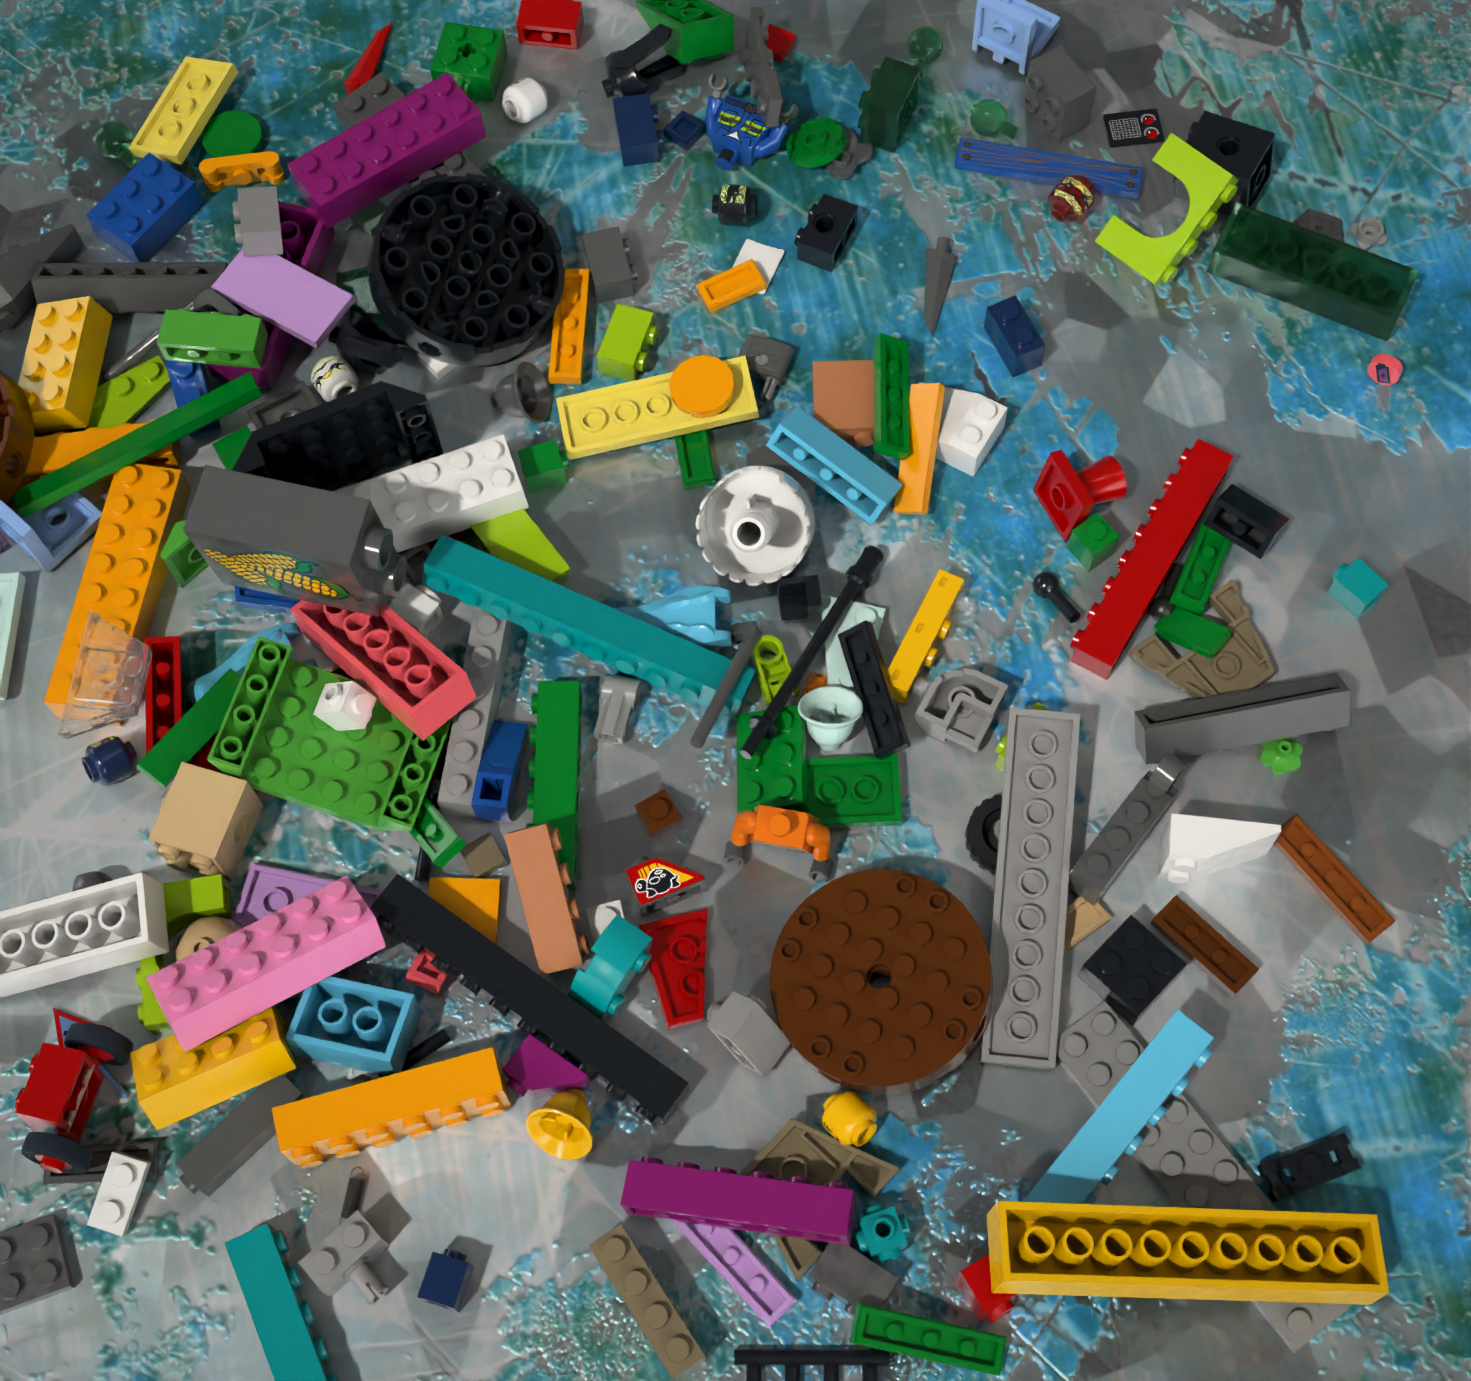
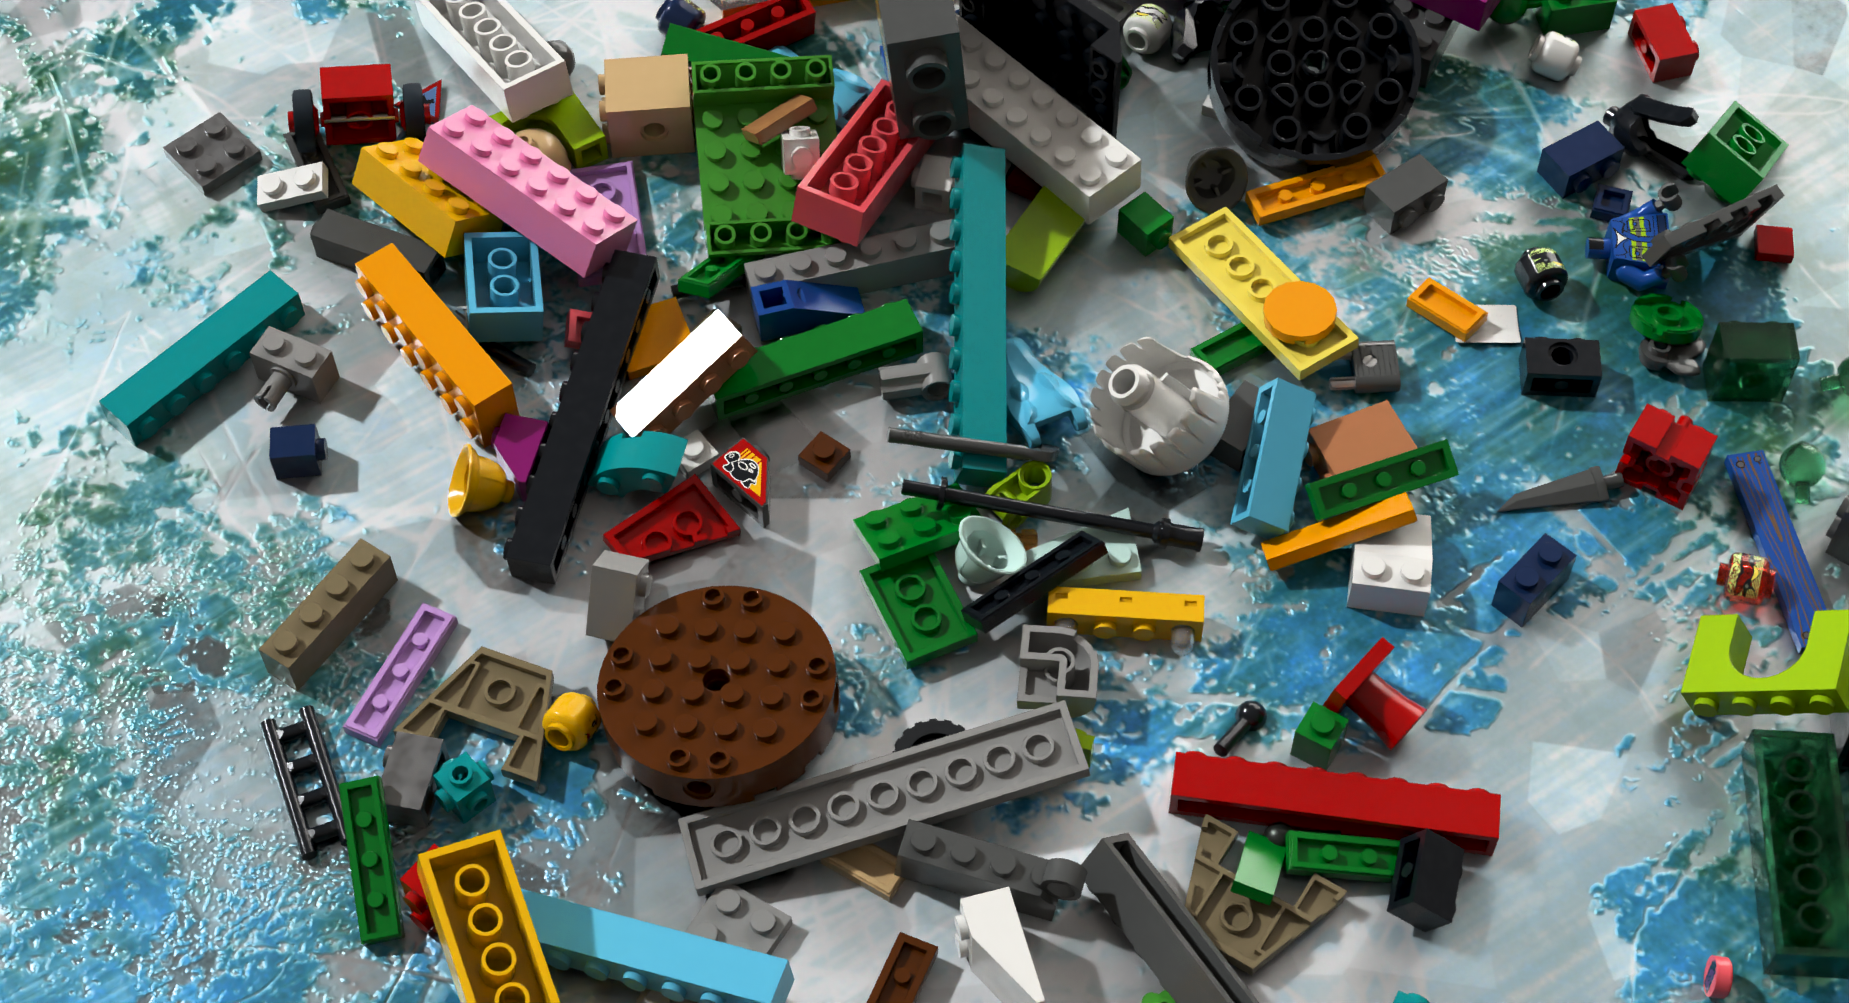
camera: 65 degrees right, 10 degrees down
dark grey piece [340,1167,364,1225] -> none
lime brick [596,303,659,381] -> none
magenta brick [620,1157,857,1245] -> none
orange torso [724,805,834,882] -> none
black panel [777,575,822,624] -> none
black brick [1078,915,1187,1026] -> none
none -> medium nougat tile [741,94,818,145]
none -> red brick [1615,403,1718,510]

